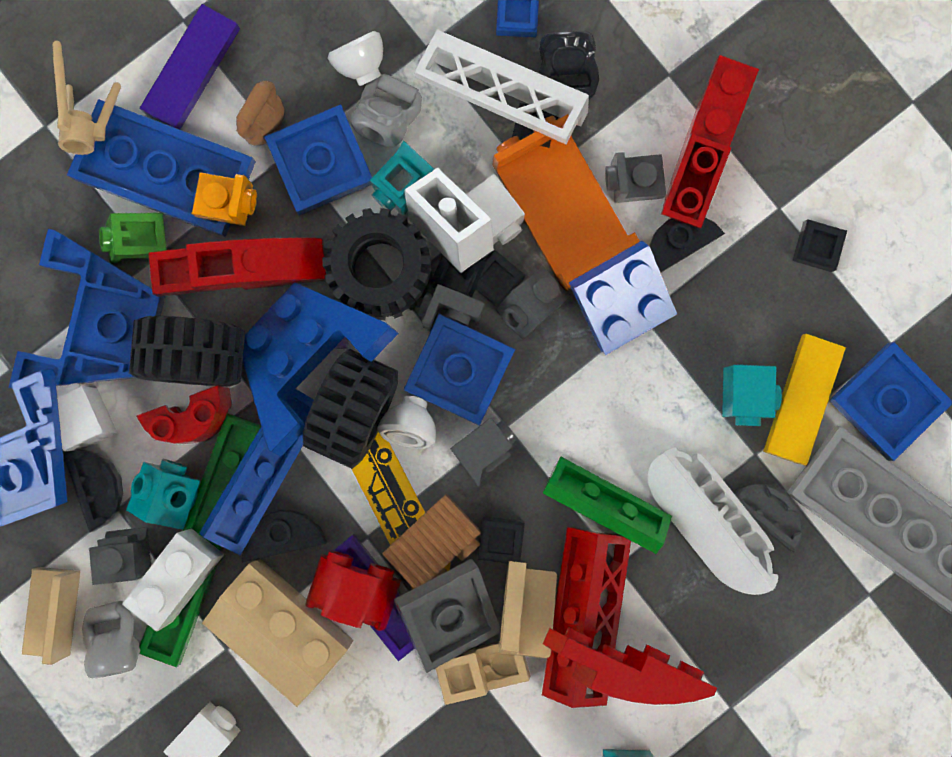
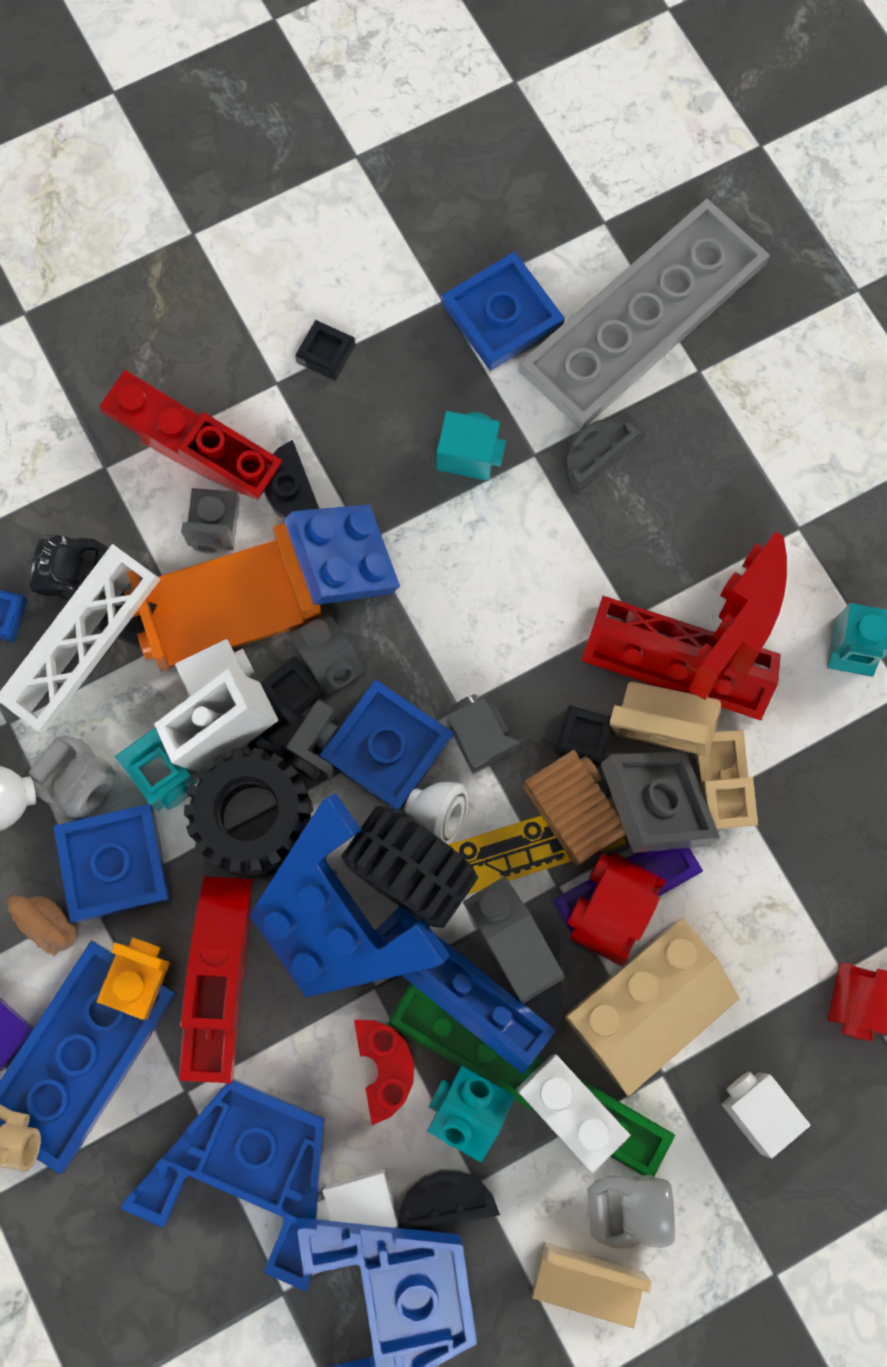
camera: 80 degrees left, 10 degrees down
dark grey window [89,527,151,585] -> none
bright green bracket [99,213,167,263] -> none
black tyre [129,316,245,386] -> none
green plate [543,456,672,554] -> none
white brick [648,447,778,595] -> none
yellow tile [763,334,846,466] -> none
none -> dark grey slope [463,876,565,1004]

